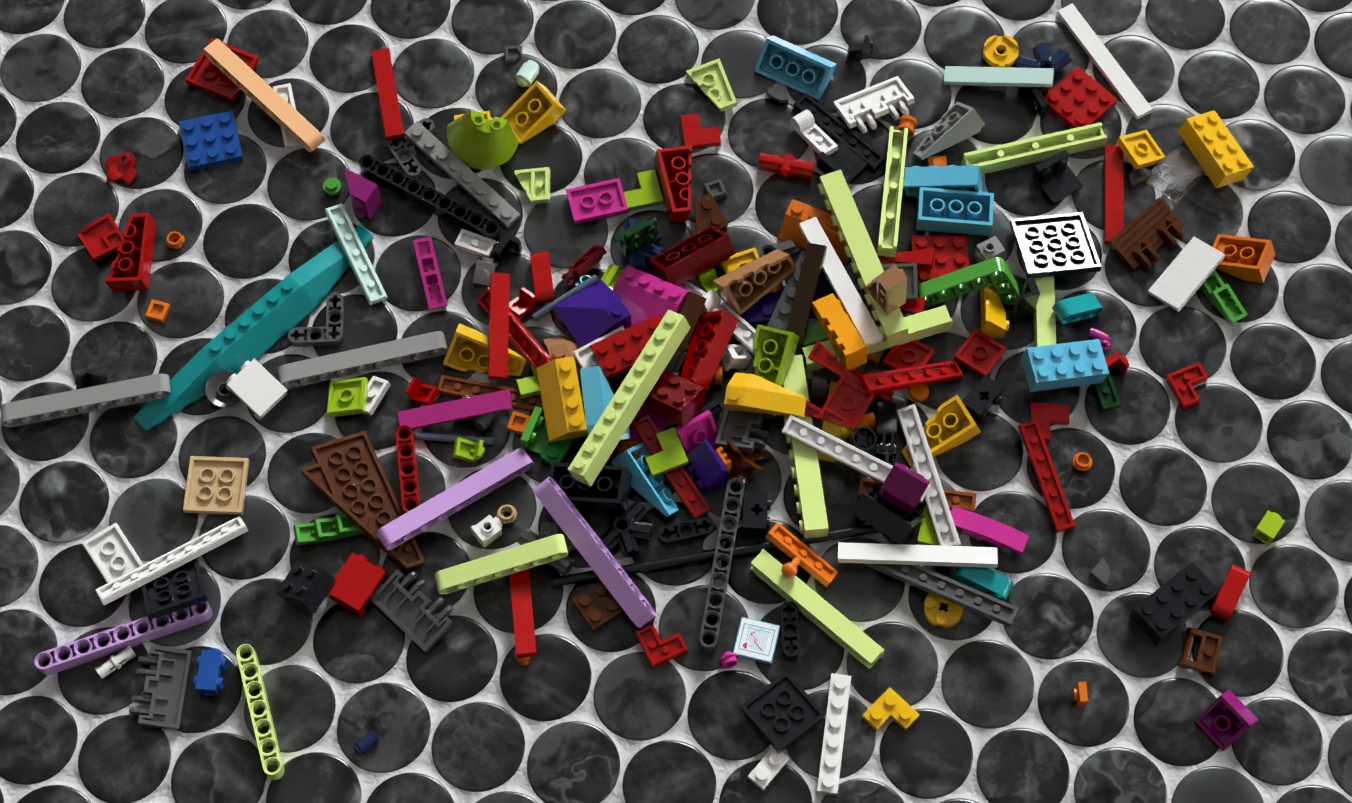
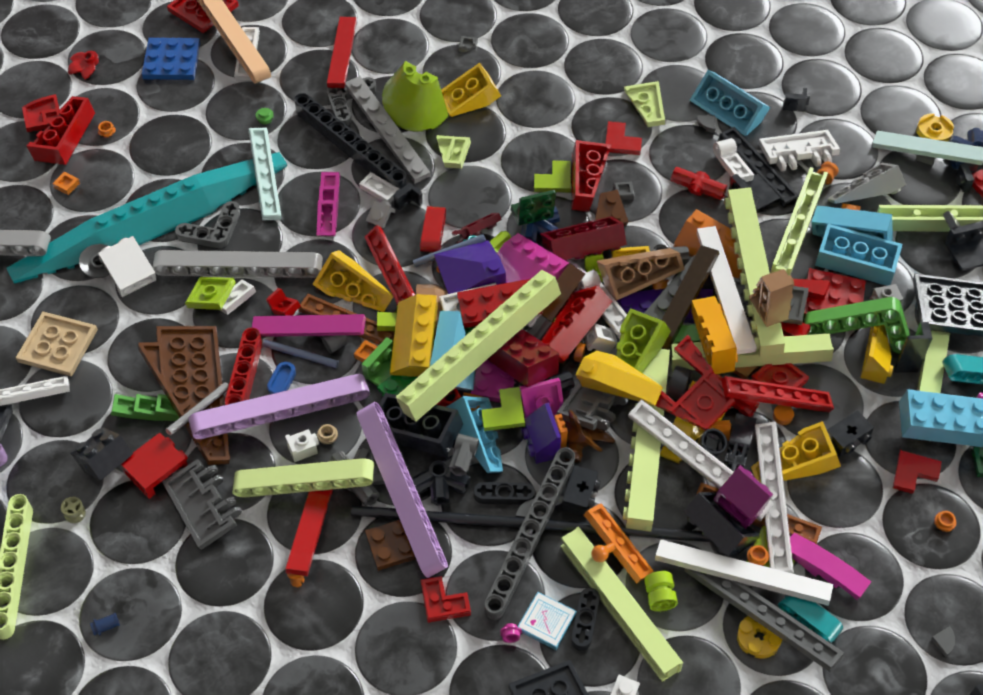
camera: 15 degrees right, 10 degrees down
magenta slope [345,169,382,220] -> none
lime bracket [452,437,485,463] -> none
red tile [487,272,510,380] -> none
red bracket [509,287,536,320] -> none
light aqua brick [515,60,540,87] -> none
dark pink plate [566,178,628,225] -> none
red tile [632,414,711,519] -> none
red plate [954,328,1007,377] -> none
red tile [1018,420,1076,533] -> none
none -> olive wheel [61,497,86,523]
none -> light grey bar [166,382,229,436]
none -> blue tile [267,362,296,395]
none -> dark grey piece [449,433,479,476]
none -> lime wheel [644,571,678,612]
none -> orange plate [747,545,769,566]
none -> dark grey tile [943,210,961,229]

